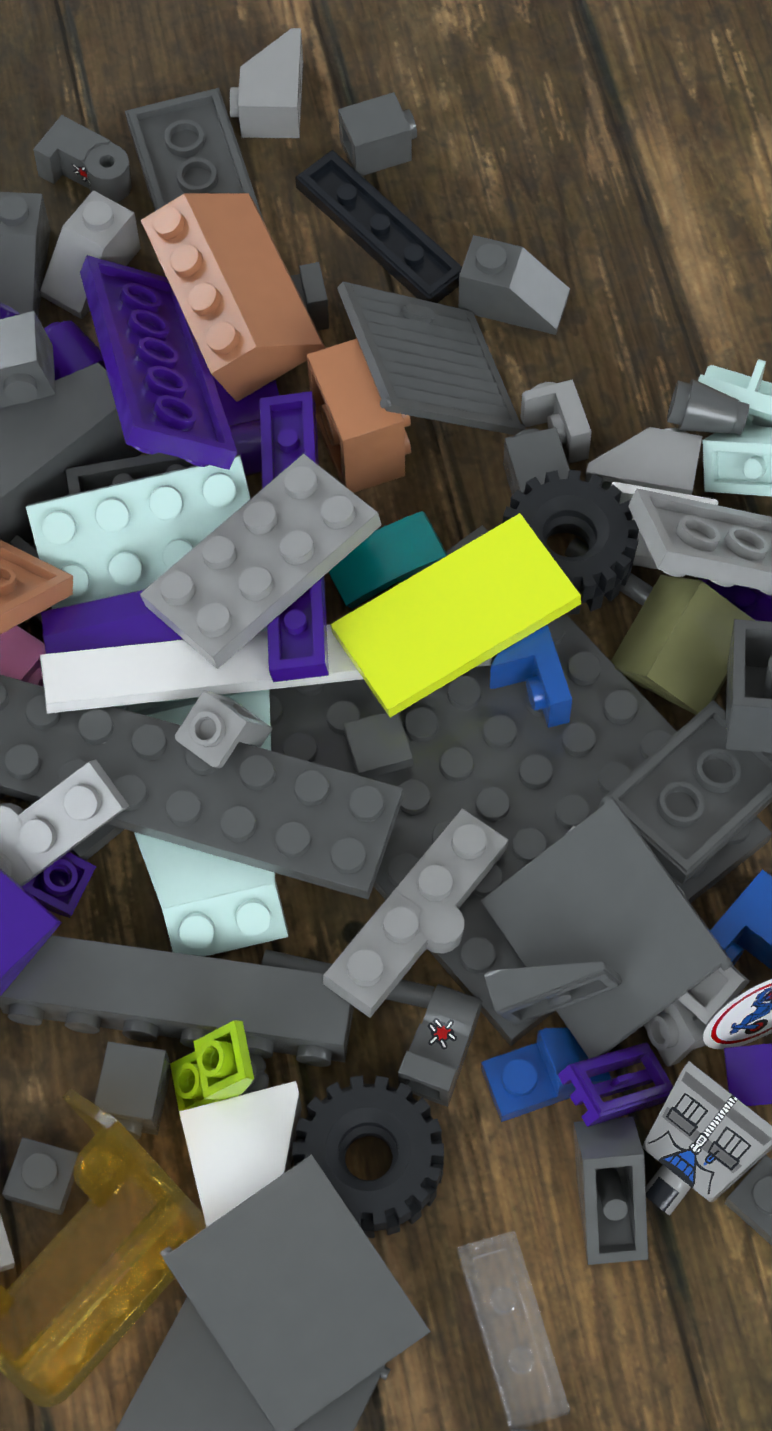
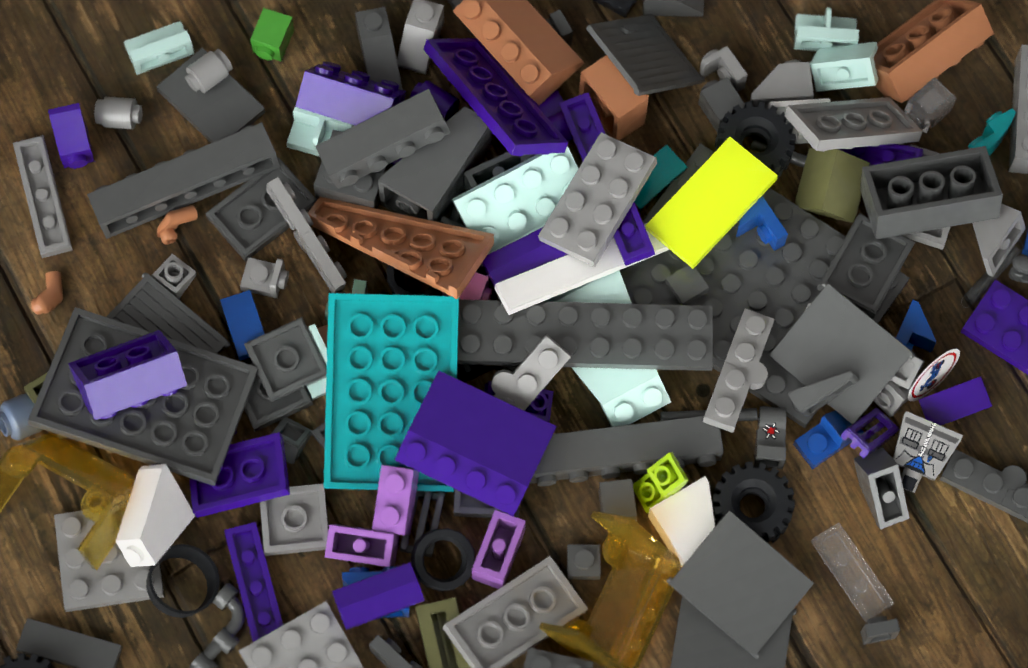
camera: 20 degrees left, 5 degrees up
light grey bracket [175,690,273,768] -> none
dark grey cone [667,378,749,435] -> none

